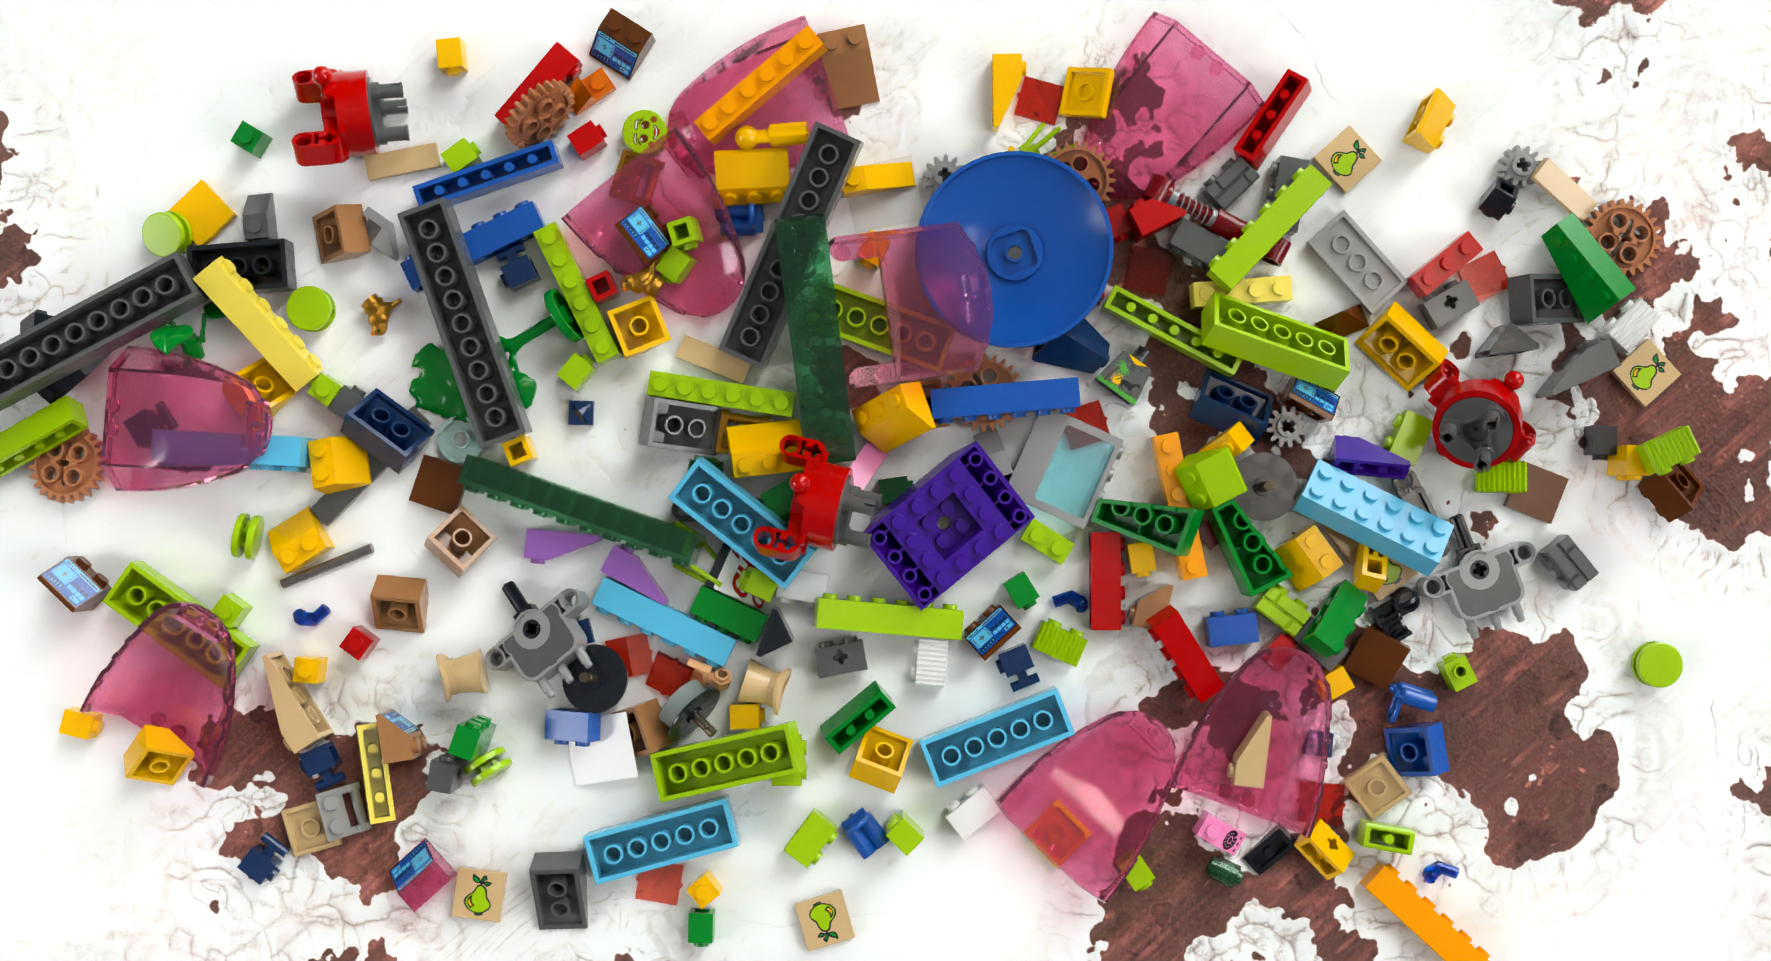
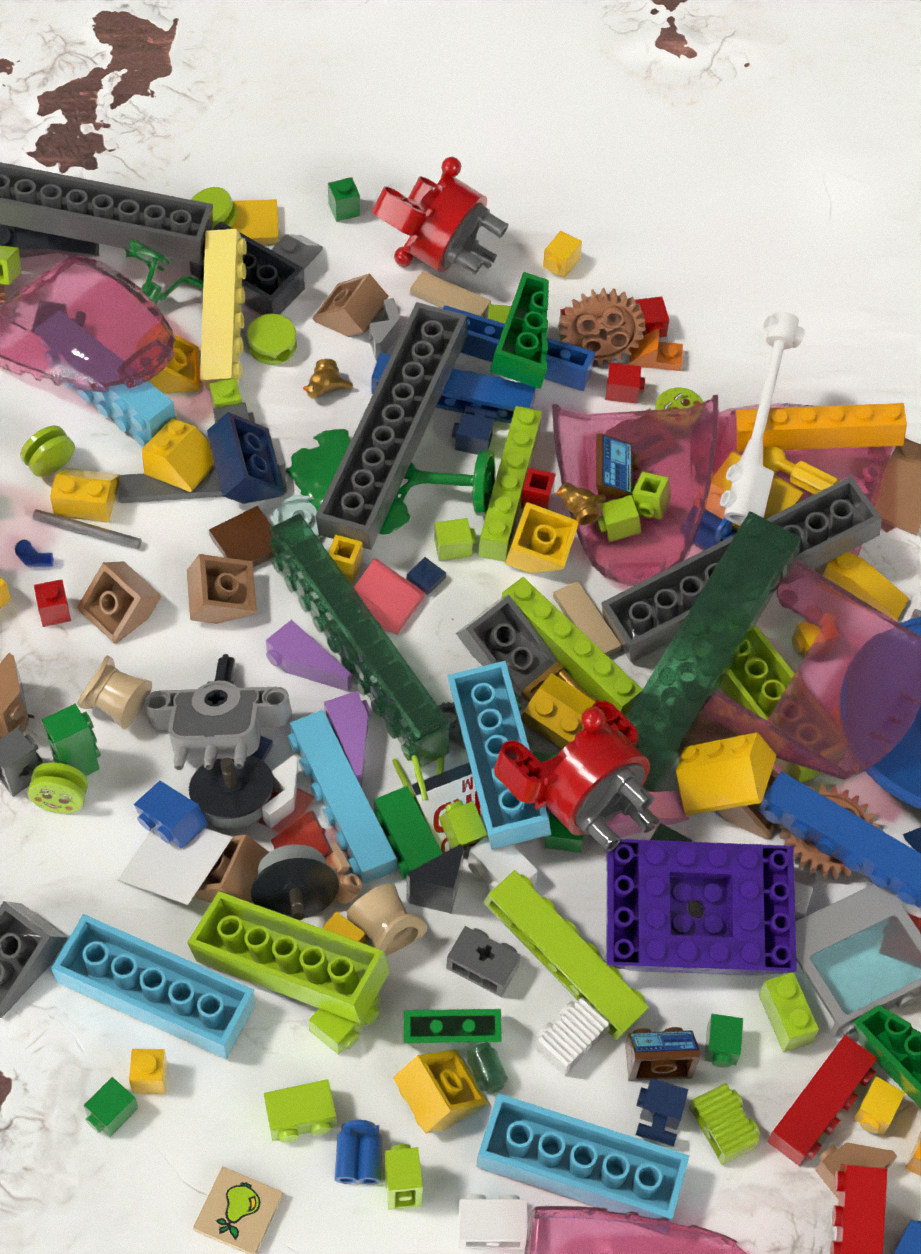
camera: 35 degrees right, 30 degrees down
slope [589,8,656,81] -> none
clear red piece [635,864,684,906] -> none
clear blue arm [1052,590,1088,613] -> none
none -> white slope [262,755,298,828]
none -> coral slope [347,559,425,635]
none -> clear green brick [466,1042,508,1094]
none -> green wedge [489,272,549,389]
none -> white bar [720,311,805,528]

